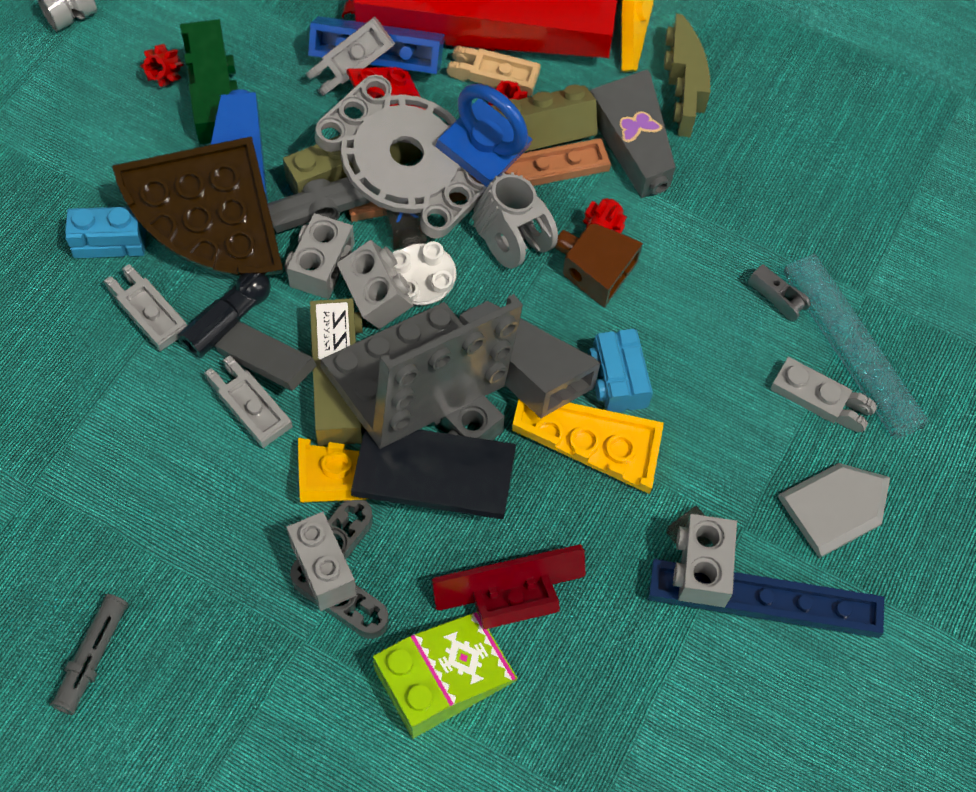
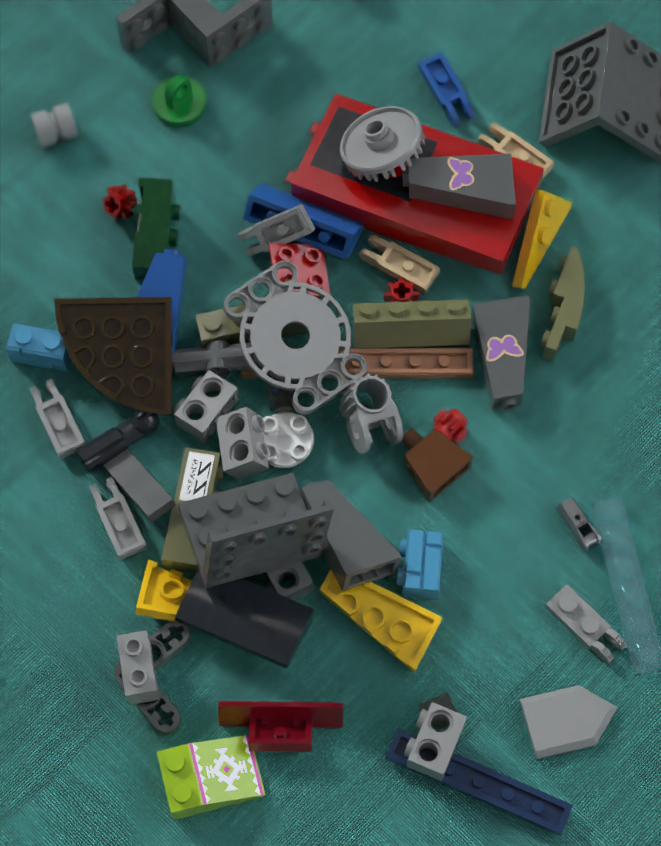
camera: 20 degrees right, 5 degrees up
blue tile [435,84,533,187] -> none

